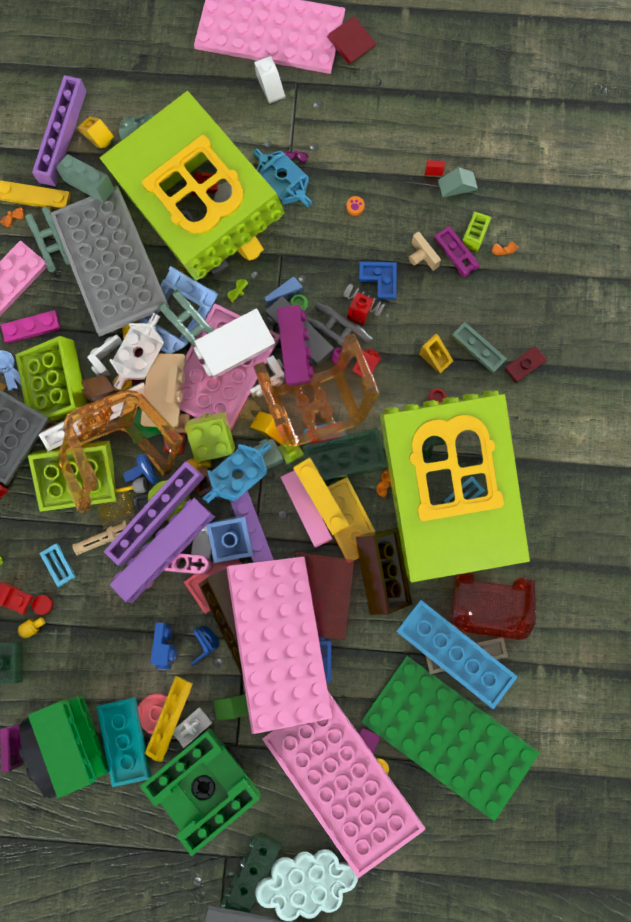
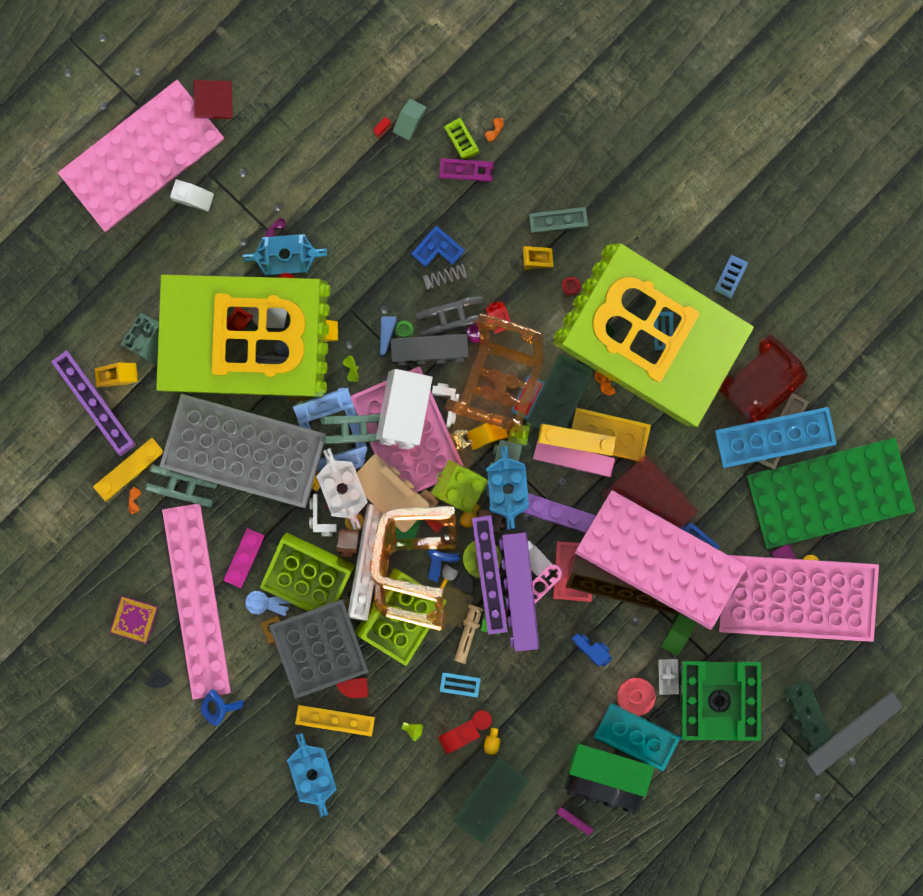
camera: 50 degrees left, 5 degrees up
sand green brick [56,154,115,203] -> none
yellow plate [145,676,193,762] -> none
blue piece [190,626,219,666] -> none
medium blue slope [206,517,253,563] -> none
light aqua plate [255,849,358,921] -> none
magenta brick [277,305,314,386] -> none
orange tile [346,196,365,216] -> none
red bracket [347,293,374,326] -> none
dark brown slope [356,528,412,615] -> none
tan tile [409,232,441,271] -> none
dark red plate [505,346,547,383] -> none
none -> medium blue slope [714,255,748,299]

